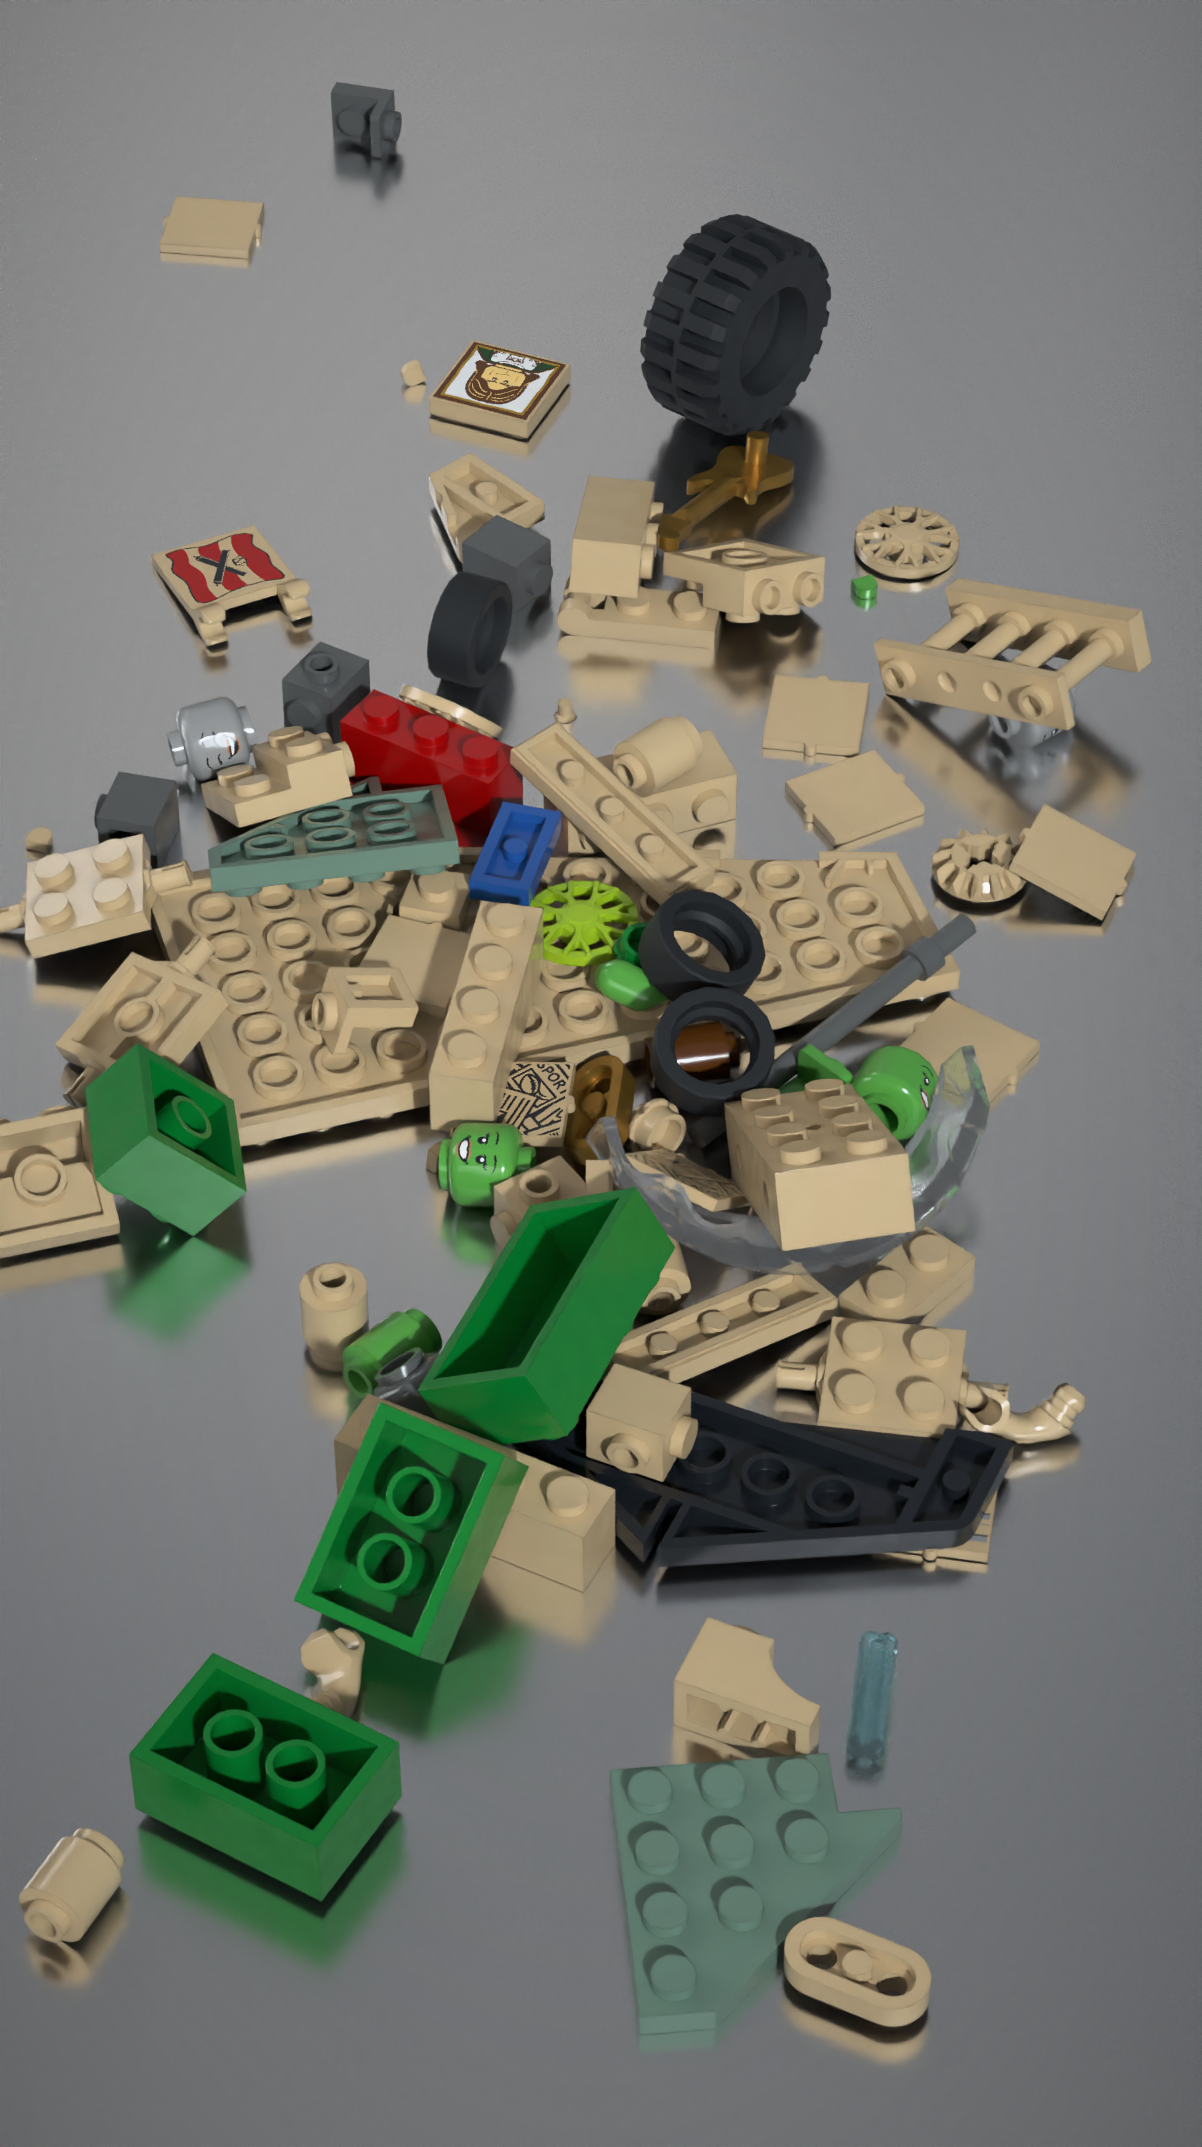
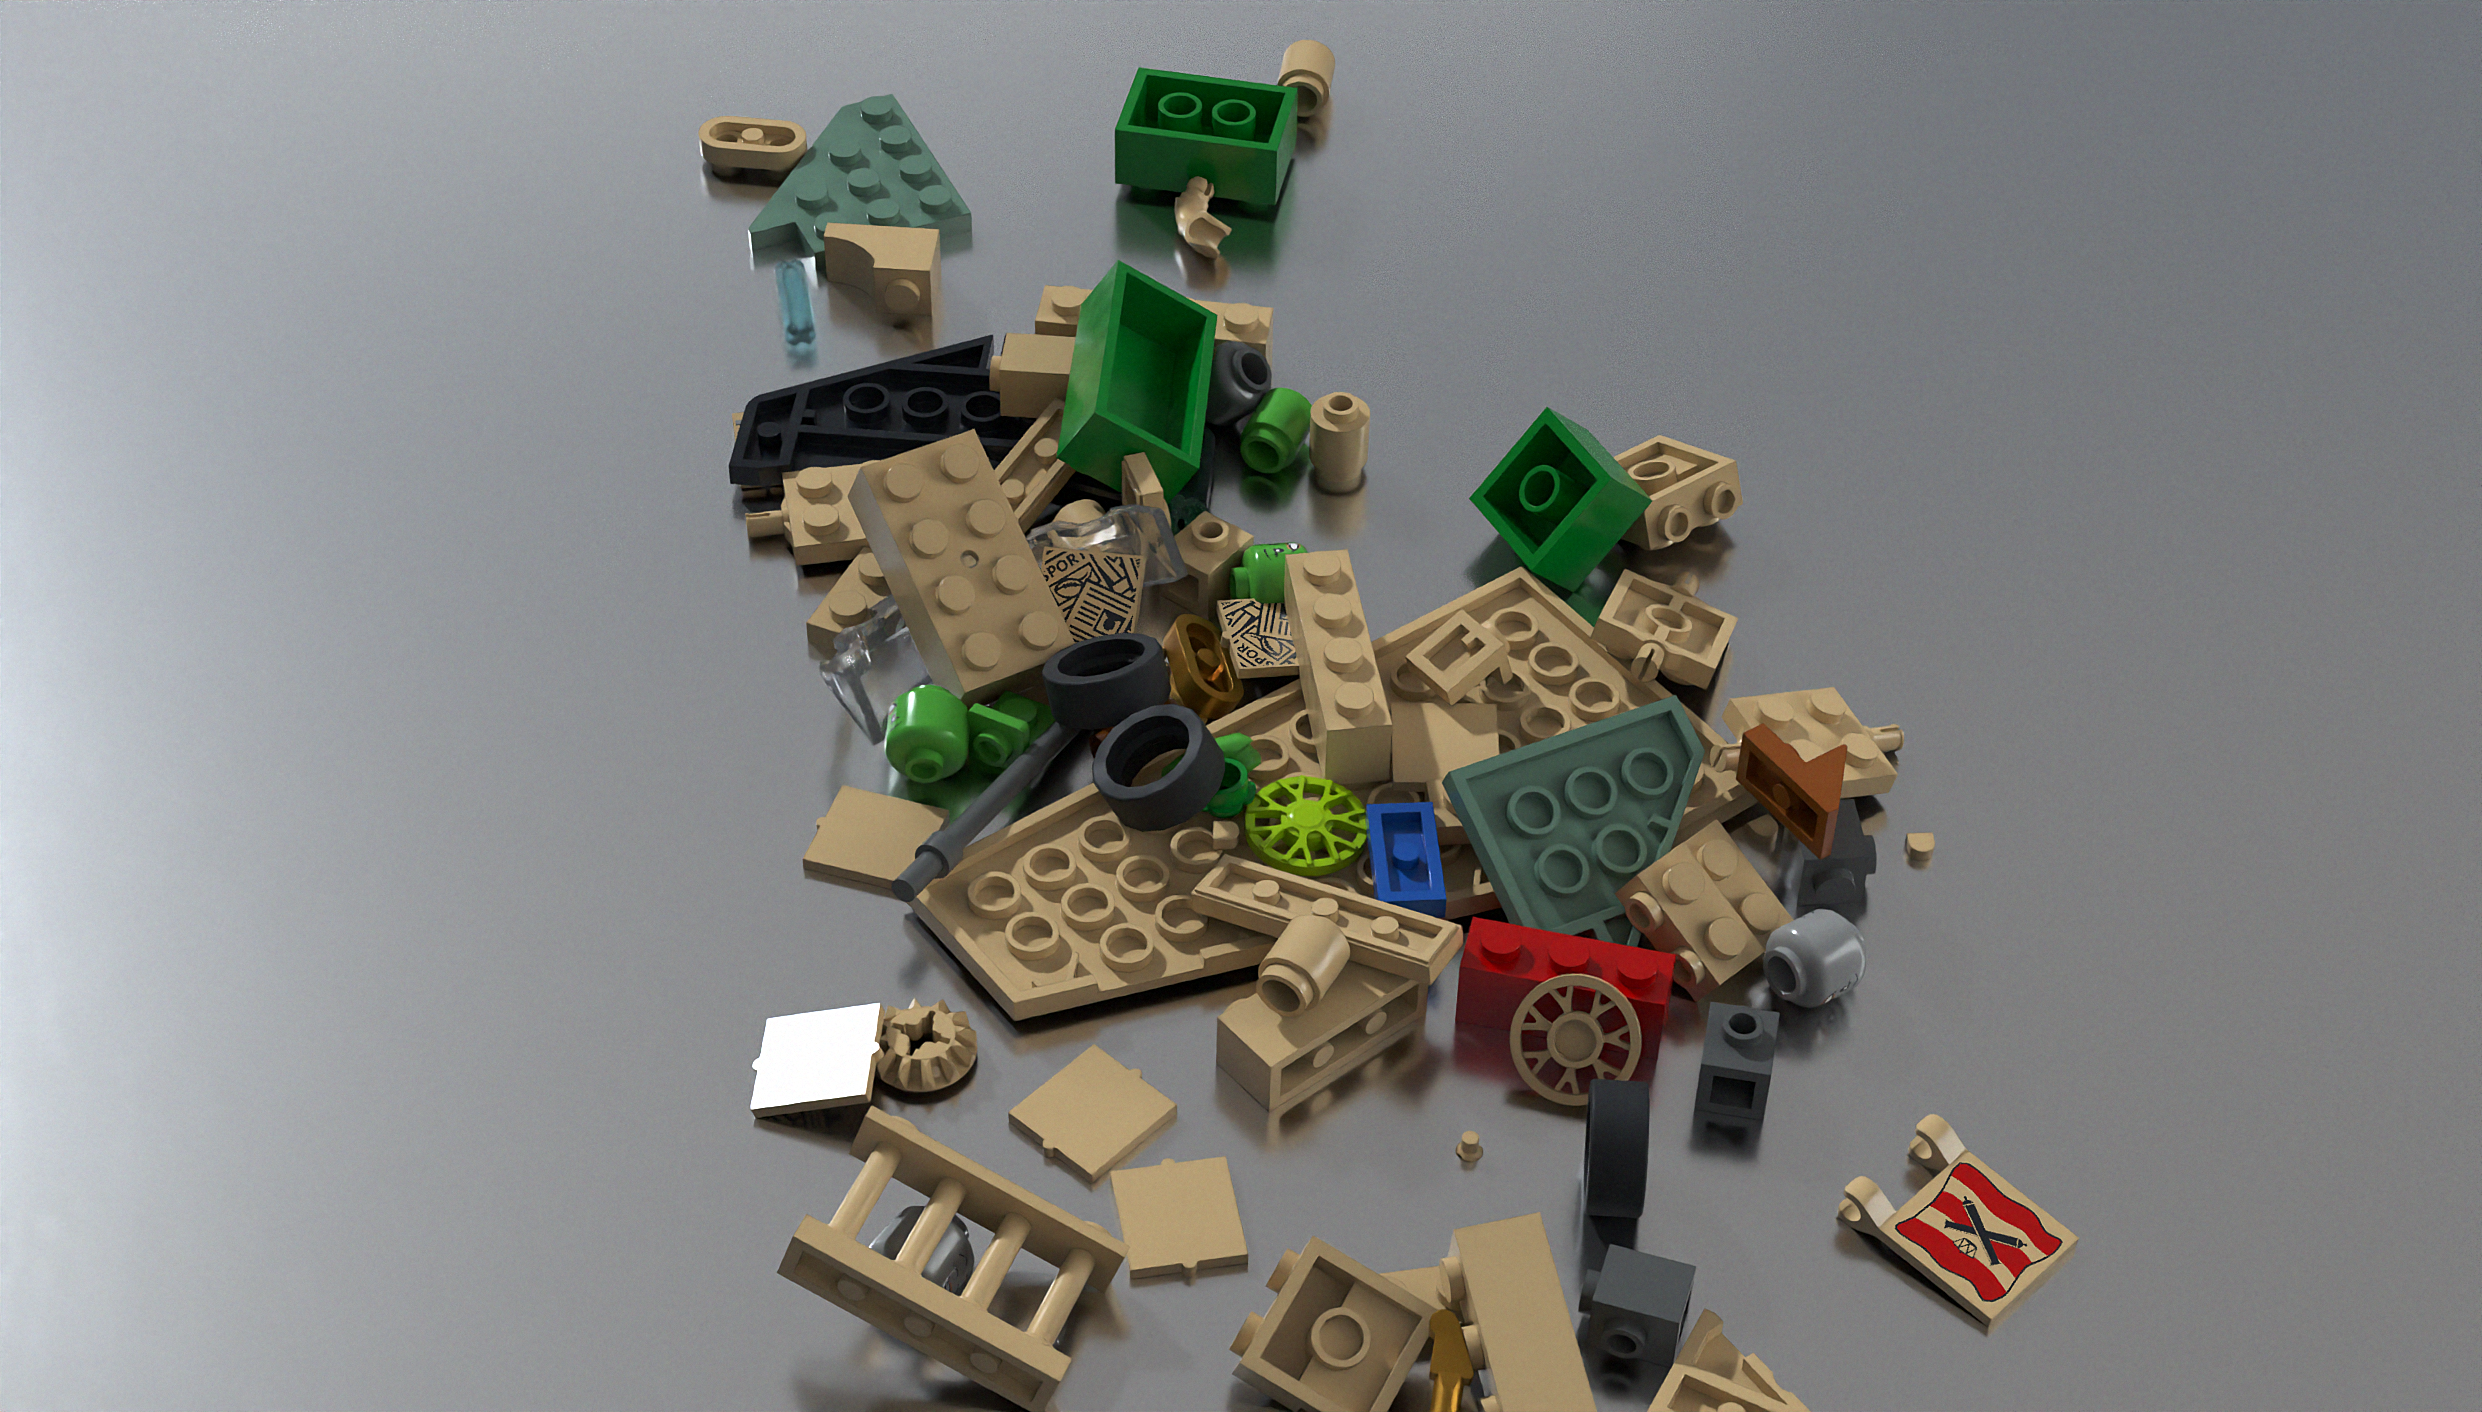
camera: 160 degrees right, 0 degrees up
green brick [293,1402,529,1664] -> none
tan piece [959,1381,1086,1444] -> none
none -> dark orange slope [1736,723,1848,860]

